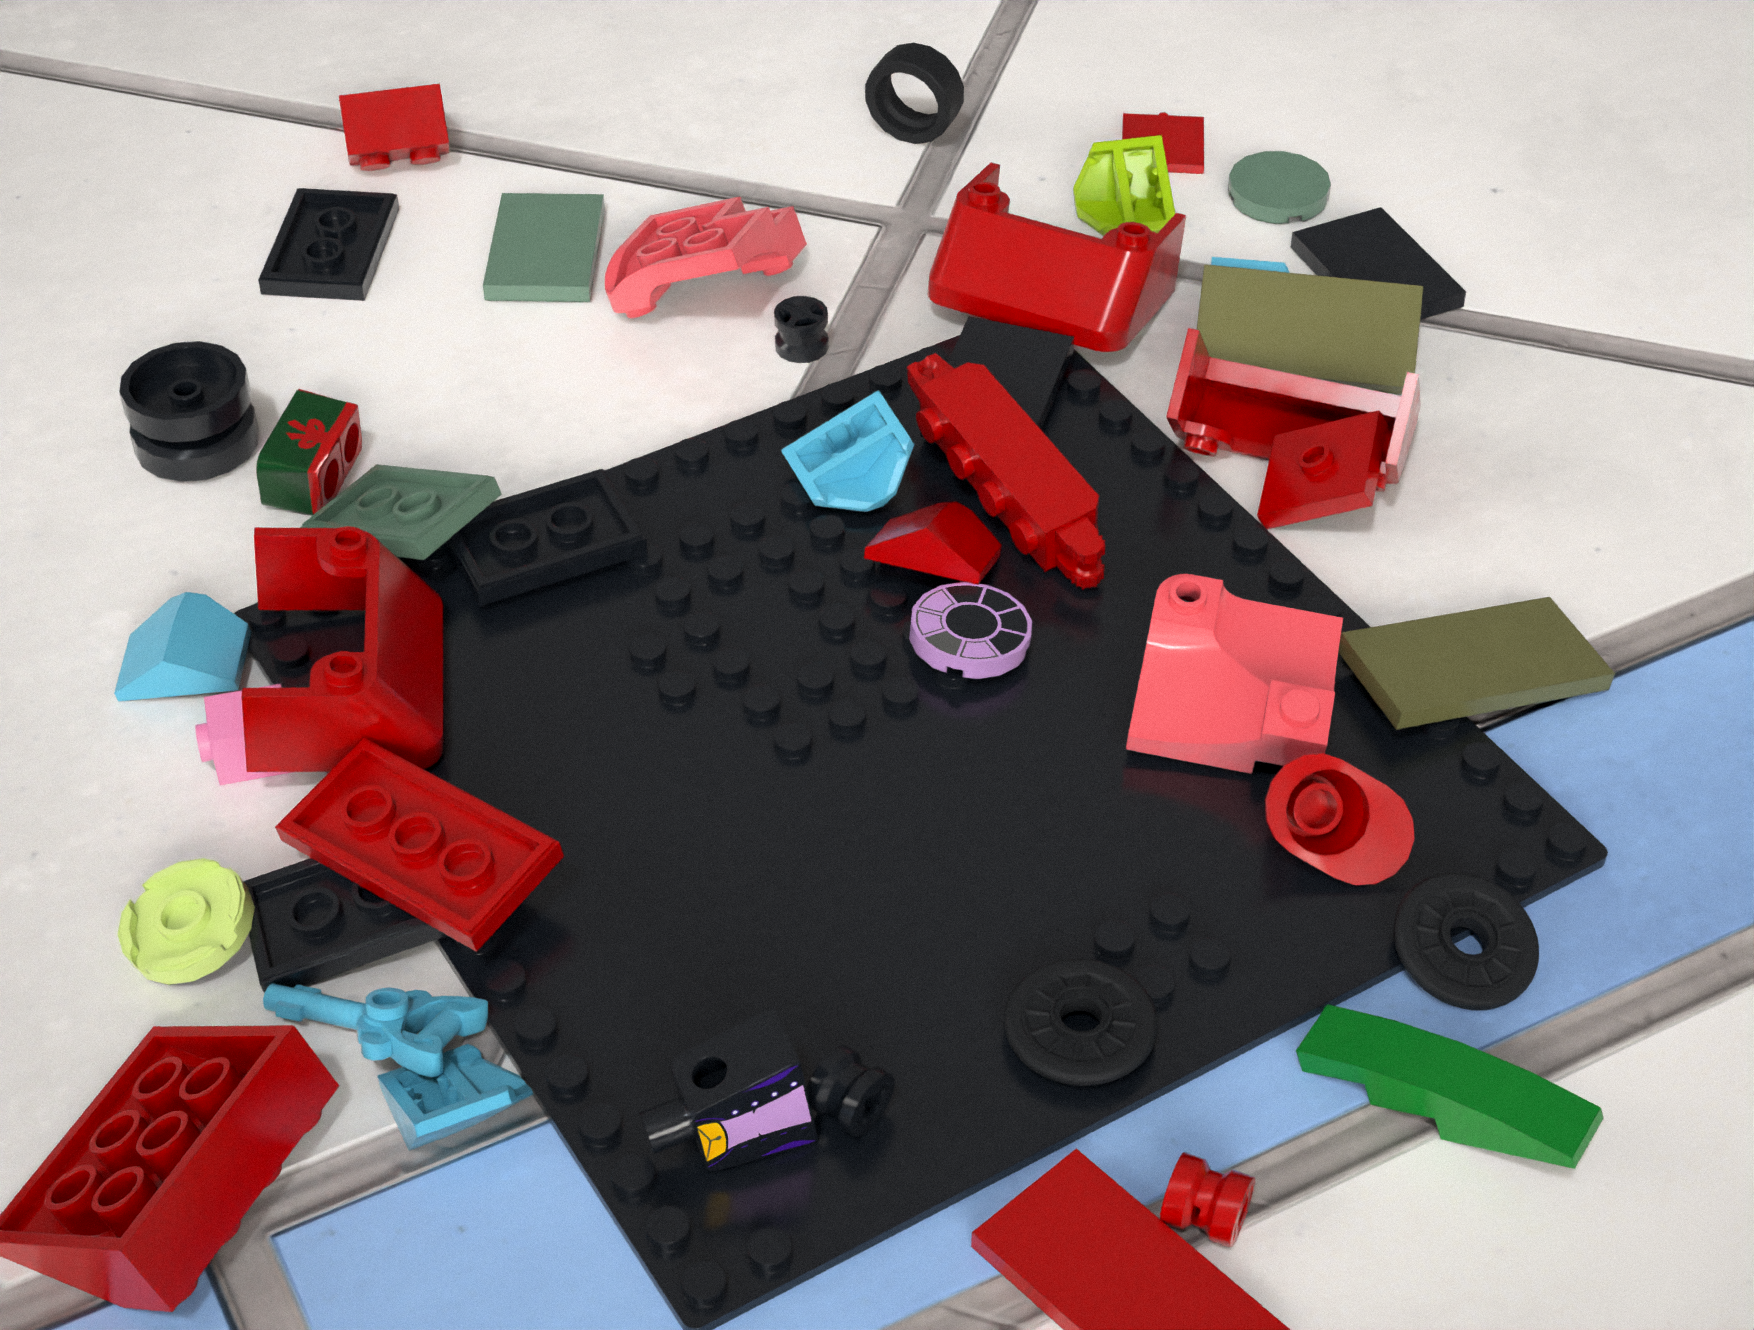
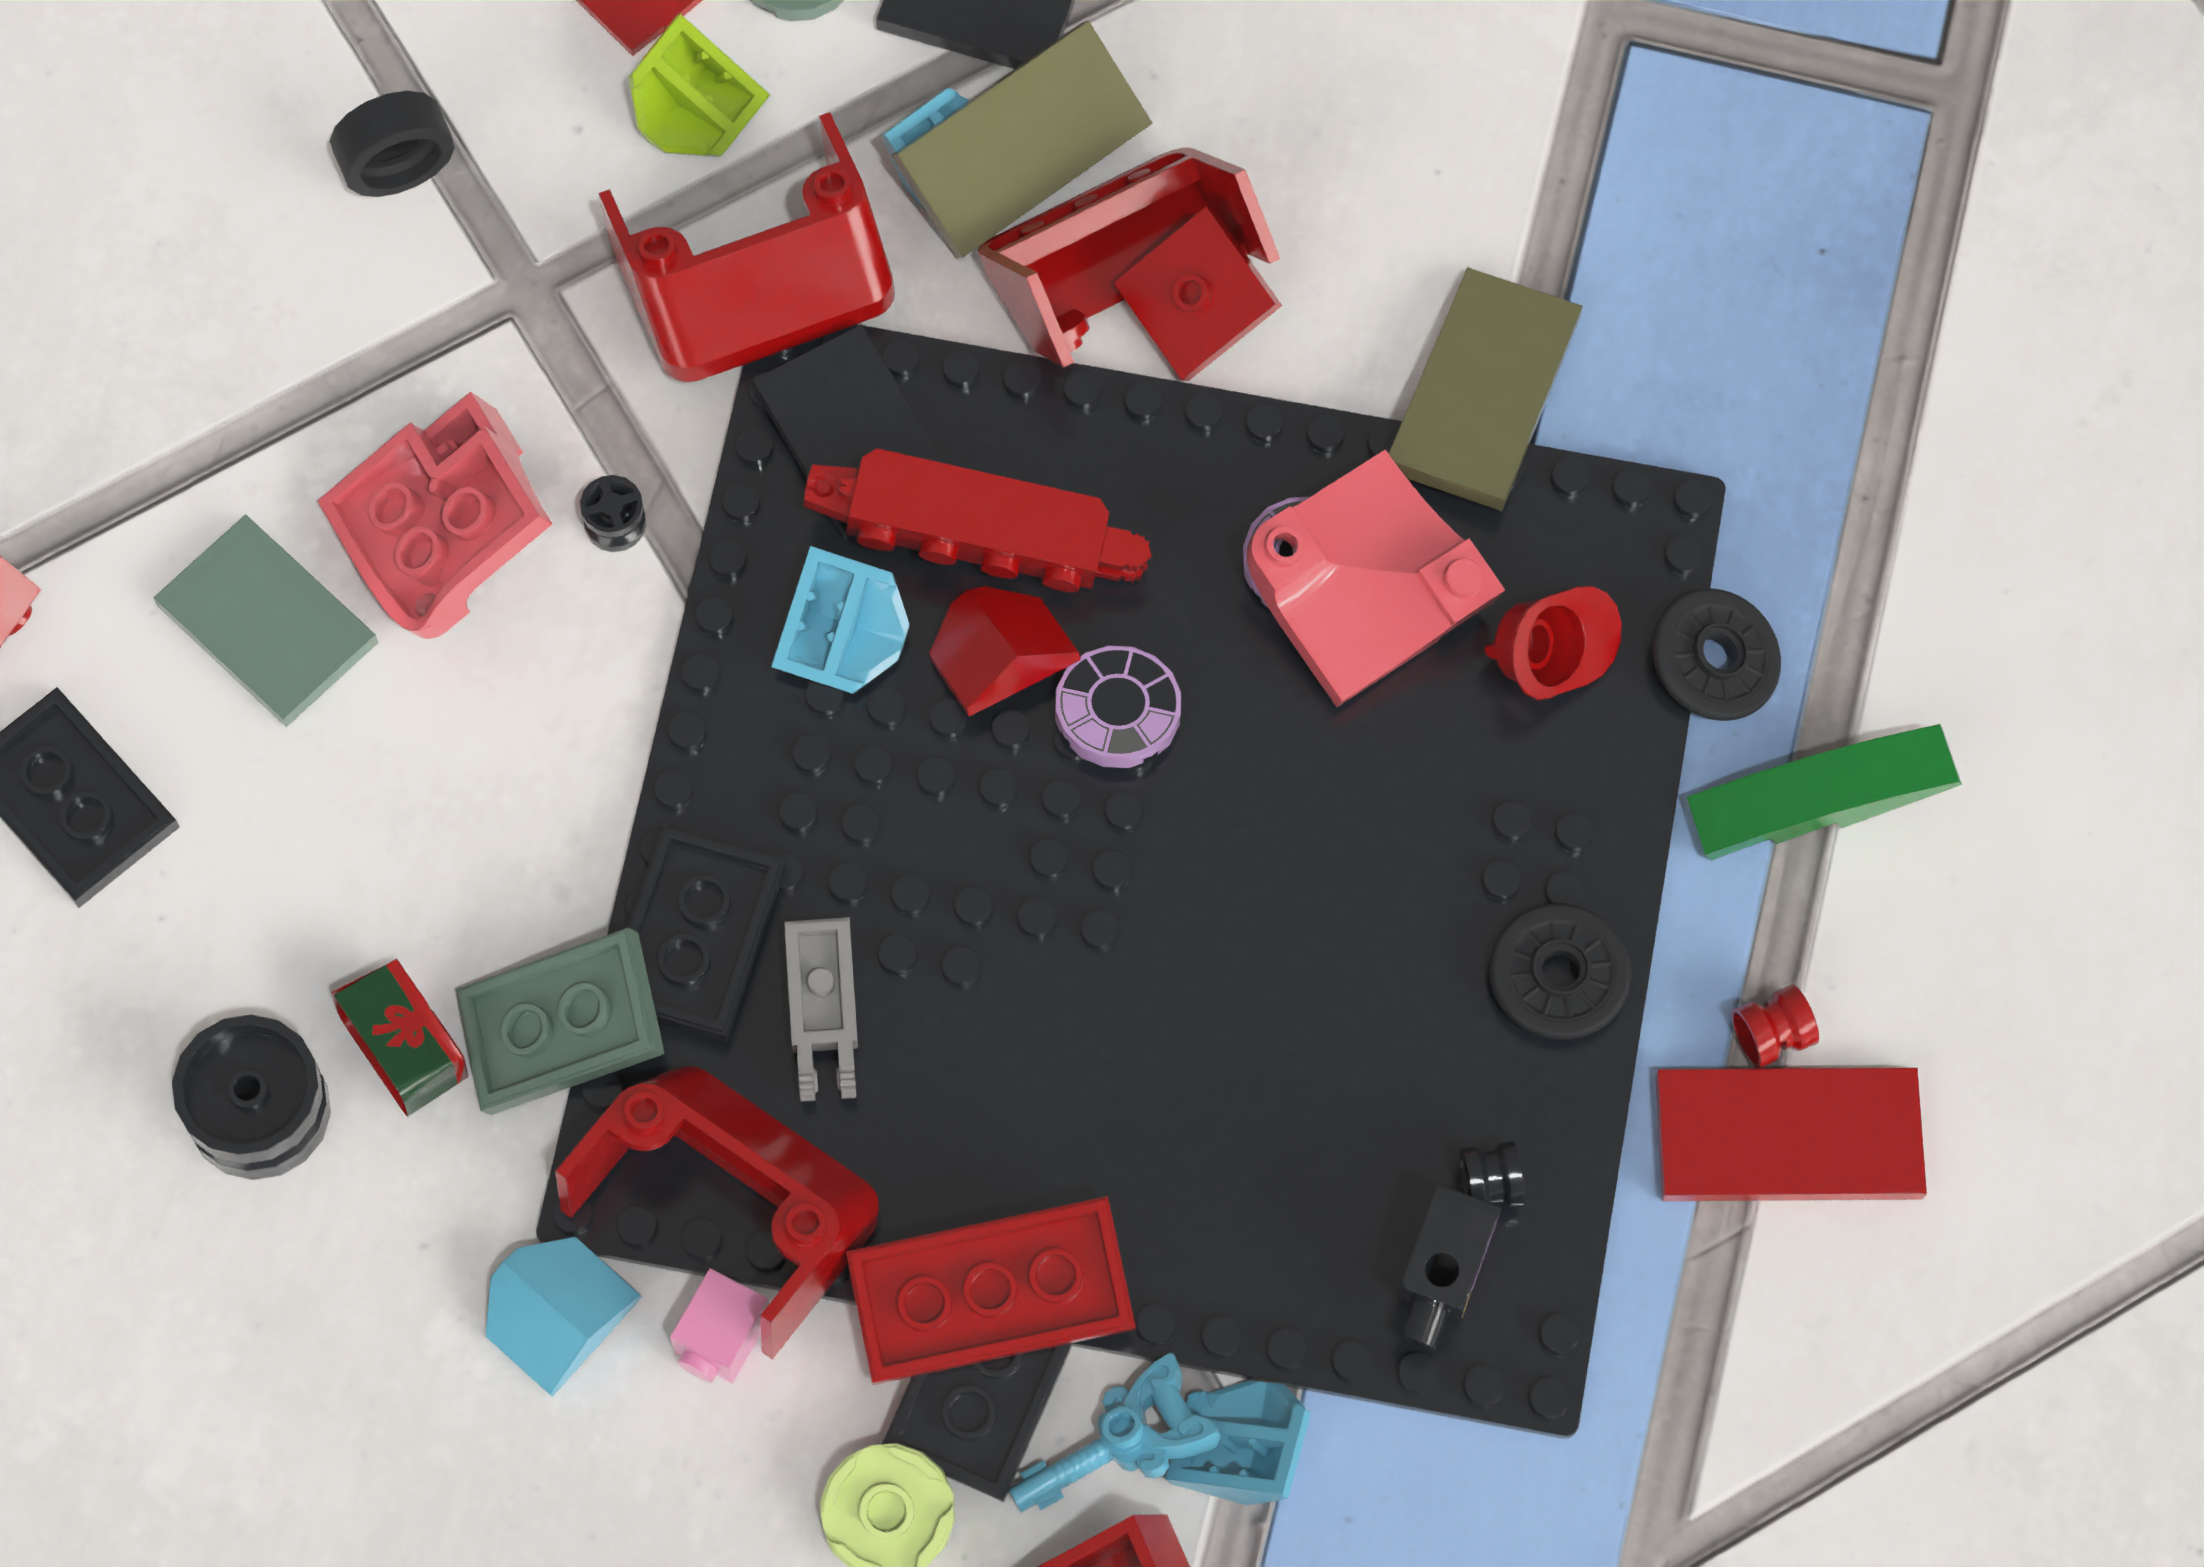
camera: 50 degrees left, 25 degrees up
none -> light grey hinge [785,917,858,1101]

